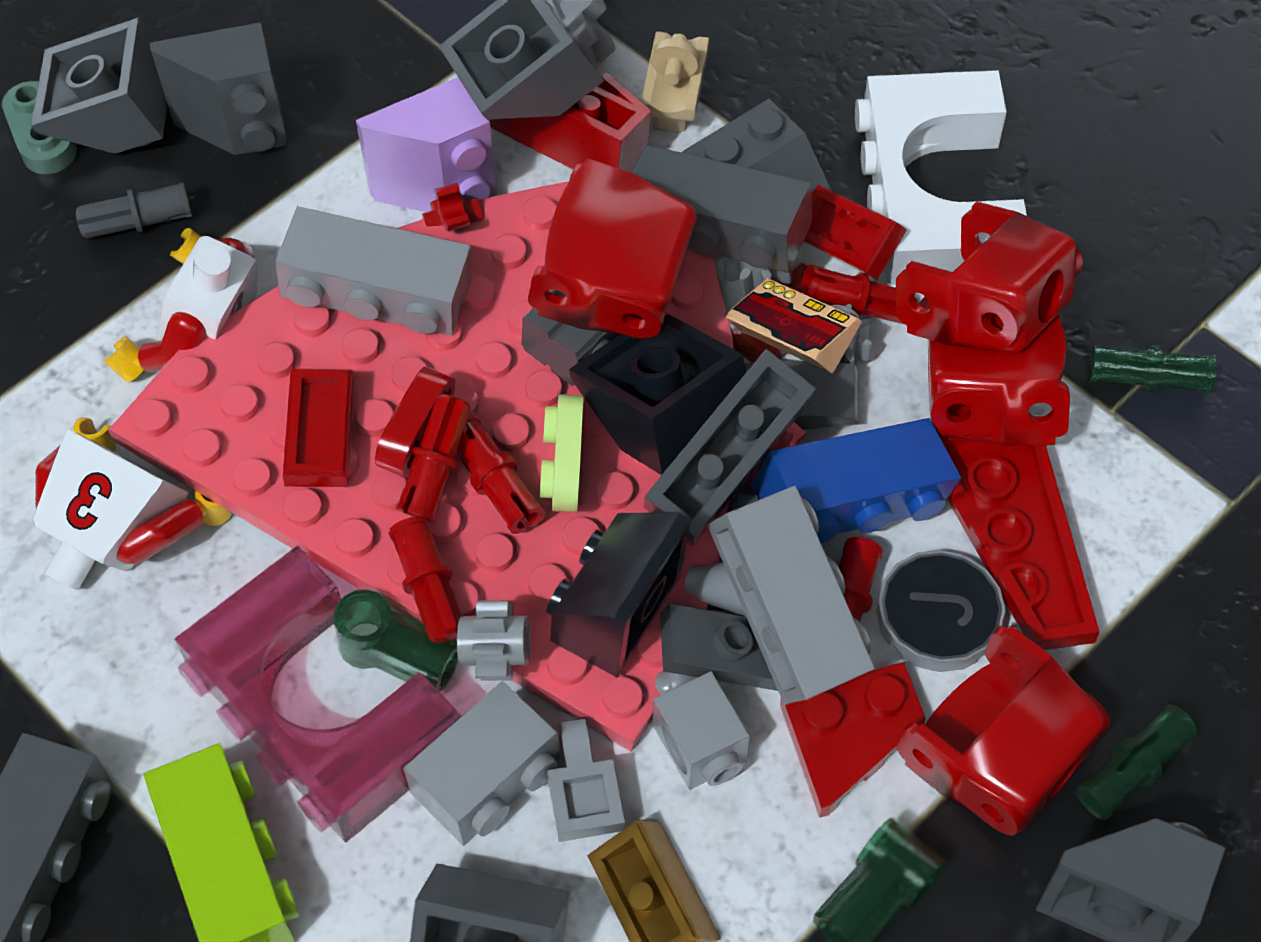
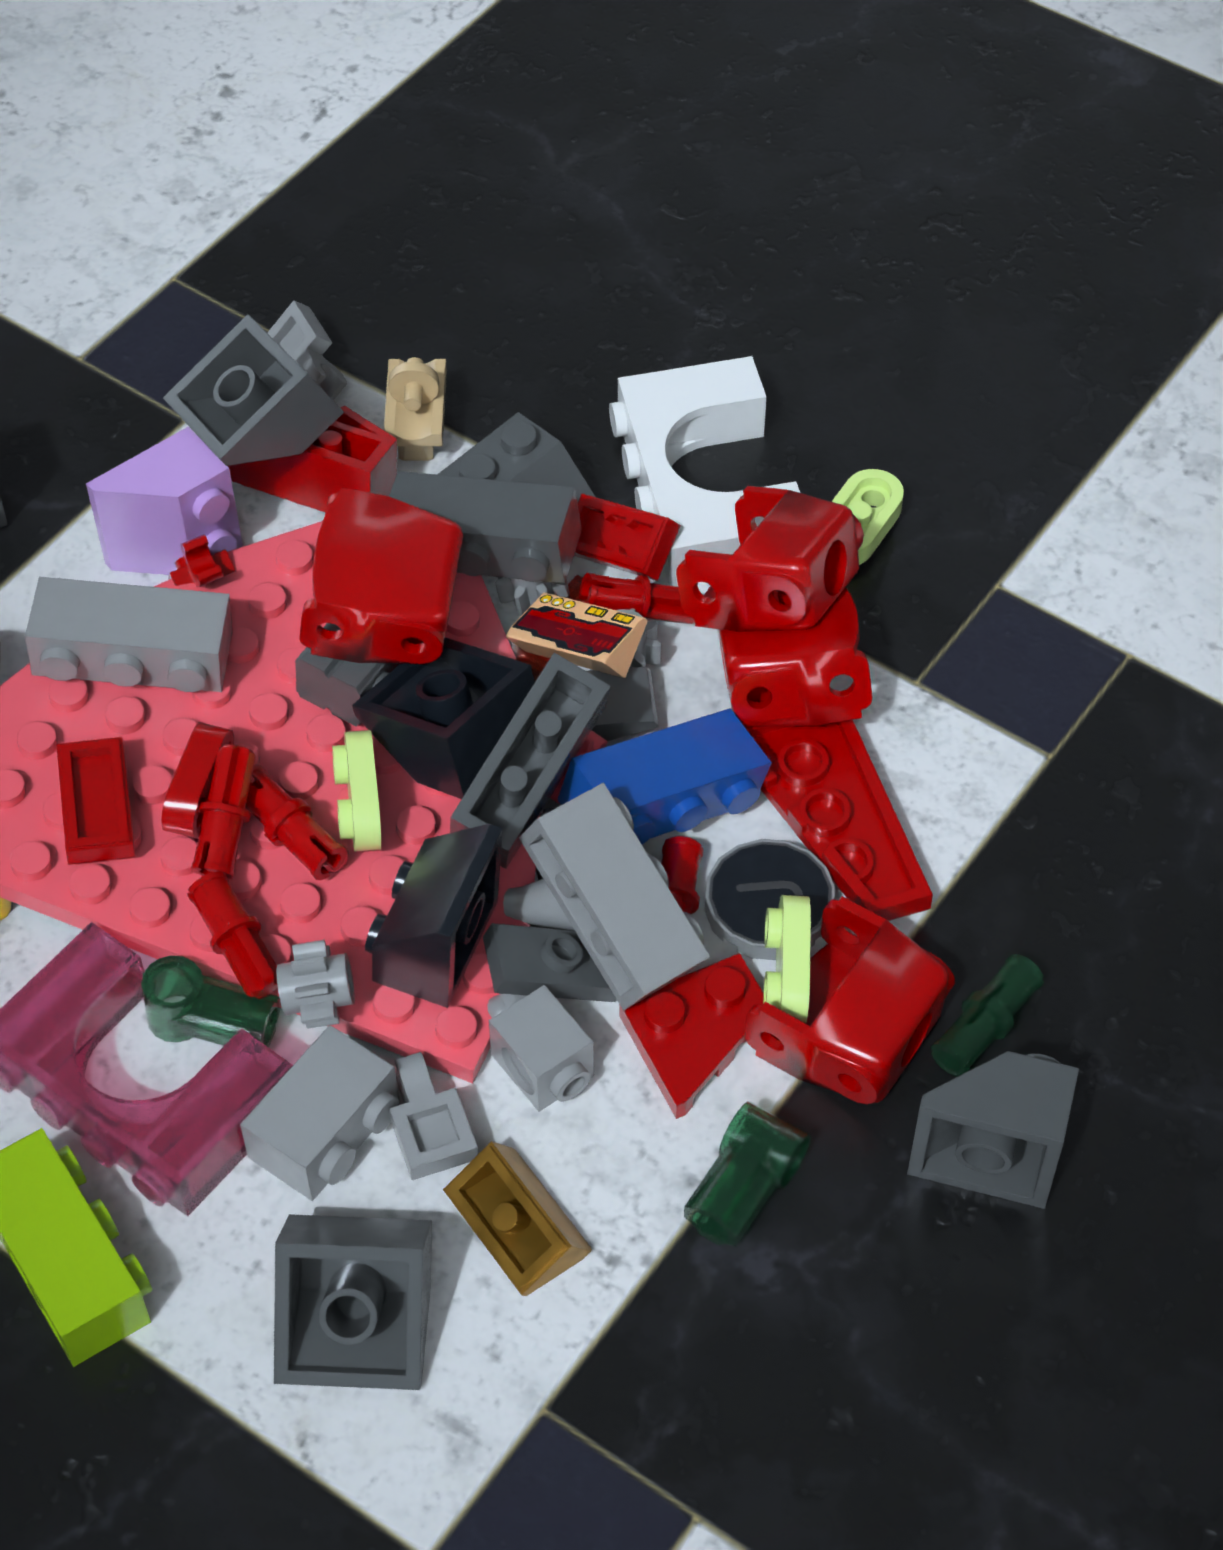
camera: 10 degrees left, 5 degrees down
clear green pin [1089,344,1216,393] -> none
none -> yellowish green plate [763,895,811,1024]
none -> yellowish green plate [832,469,904,565]

